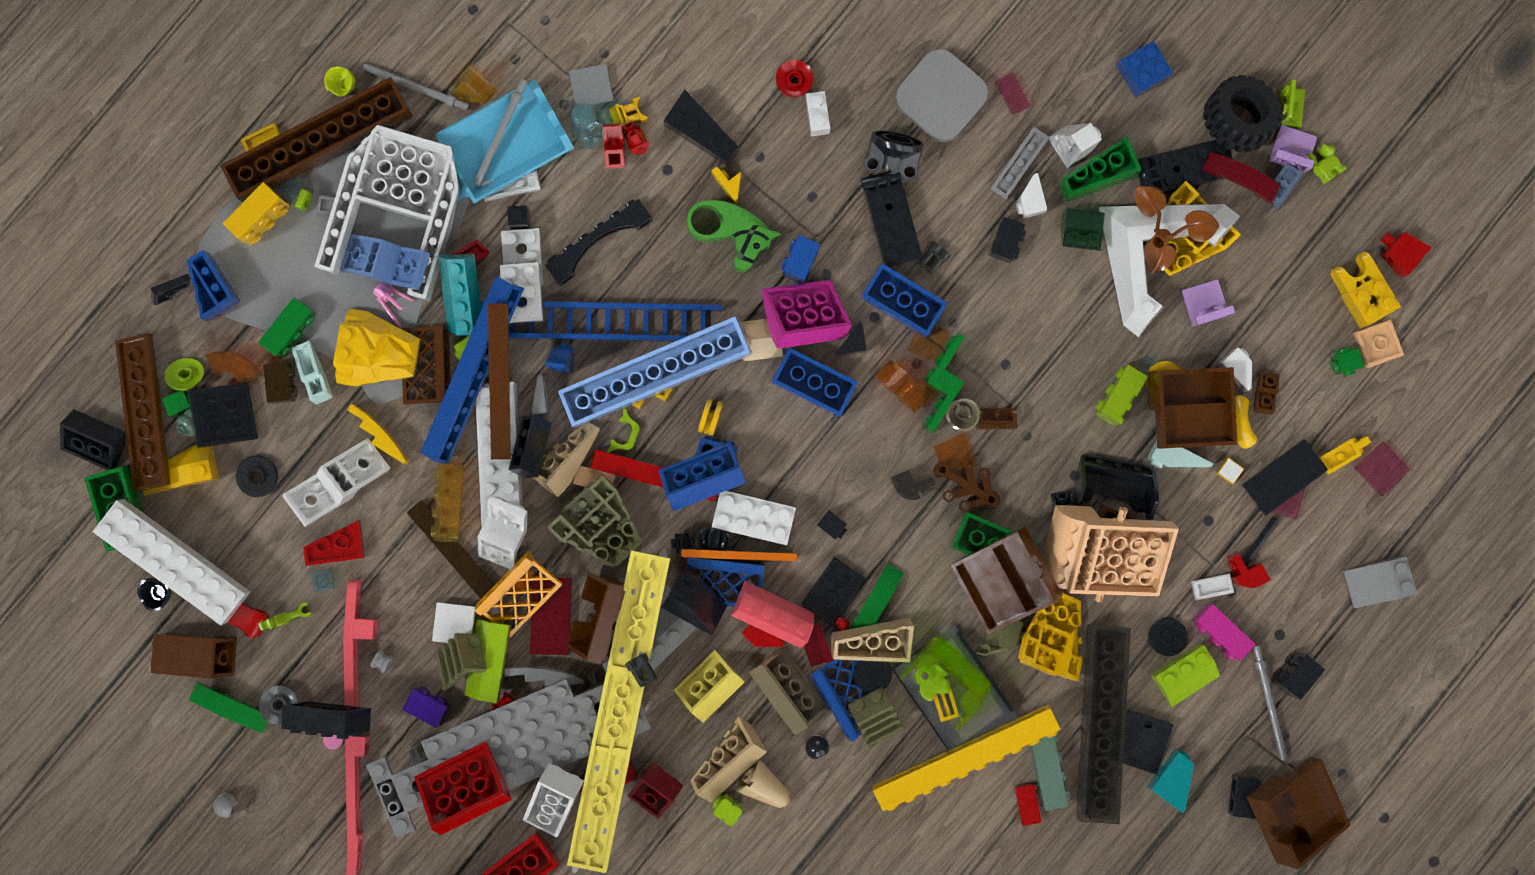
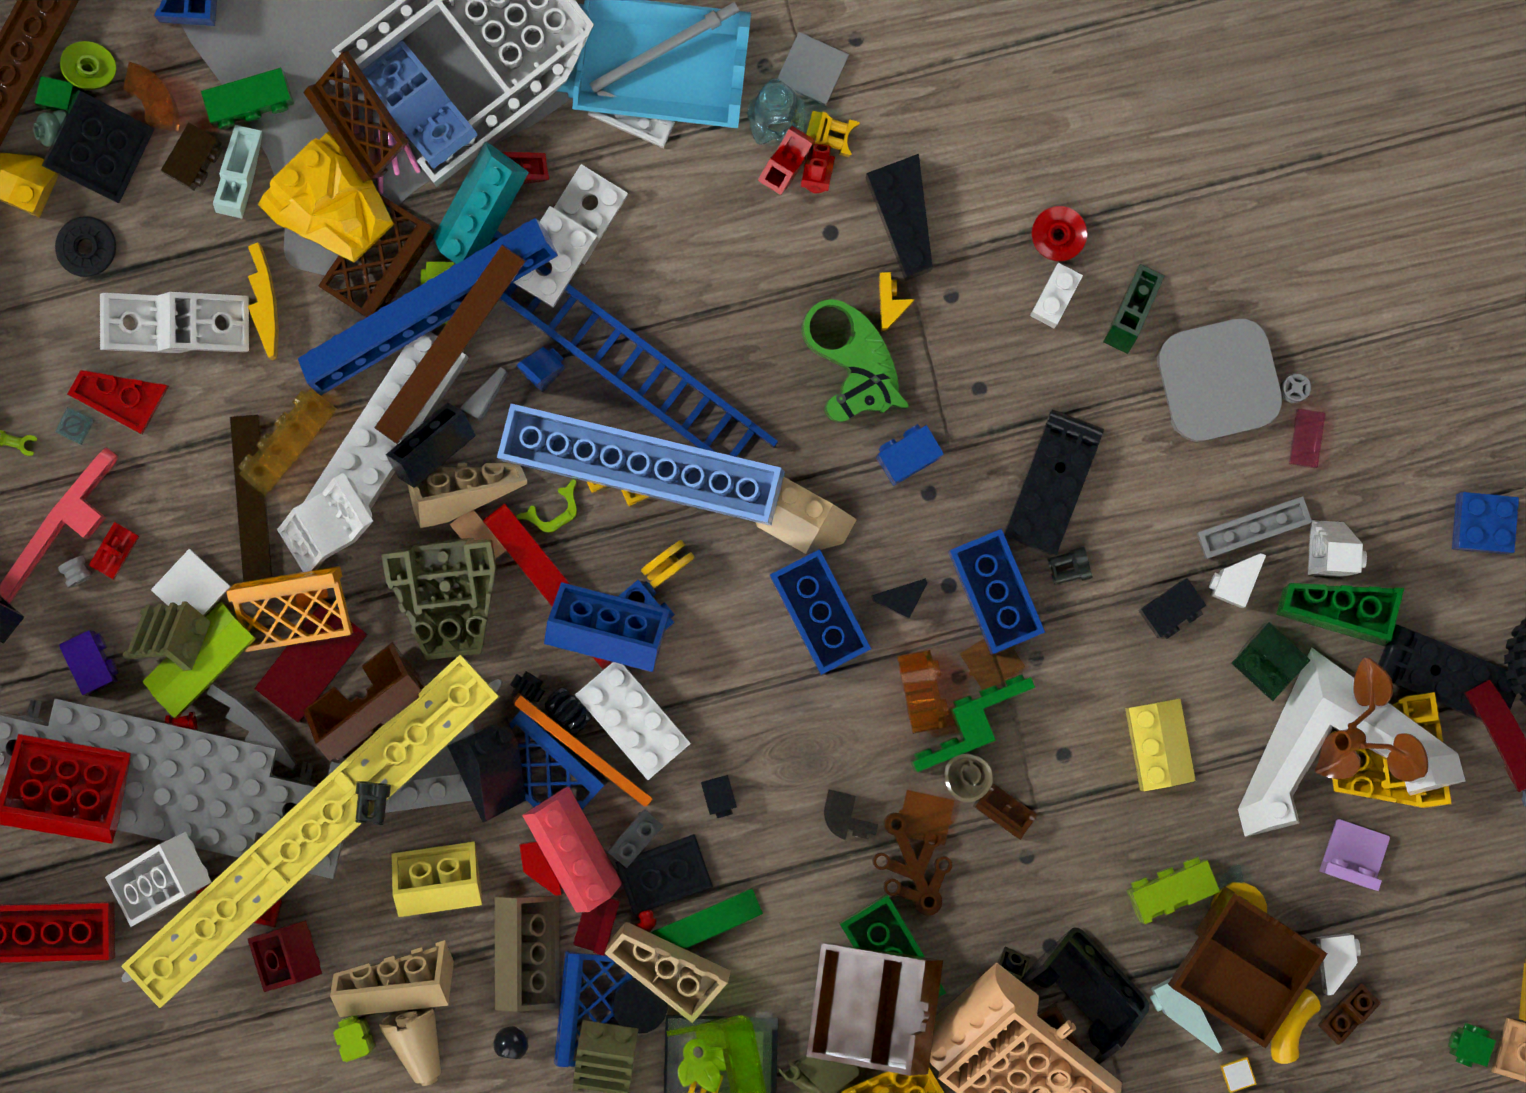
camera: 30 degrees right, 0 degrees up
black brick [507,206,530,229] -> none
black arch [545,199,653,287] -> none
dark pink slope [762,280,852,349] -> none
black piece [864,130,924,181] -> none
none -> red hips [89,522,140,580]
none -> reddish brown fence [303,51,409,183]
none -> dark grey hinge [607,809,663,868]
none -> dark green slope [1103,264,1165,354]
none -> light yellow slope [1125,698,1196,791]
none -> light grey wheel [1280,374,1311,403]

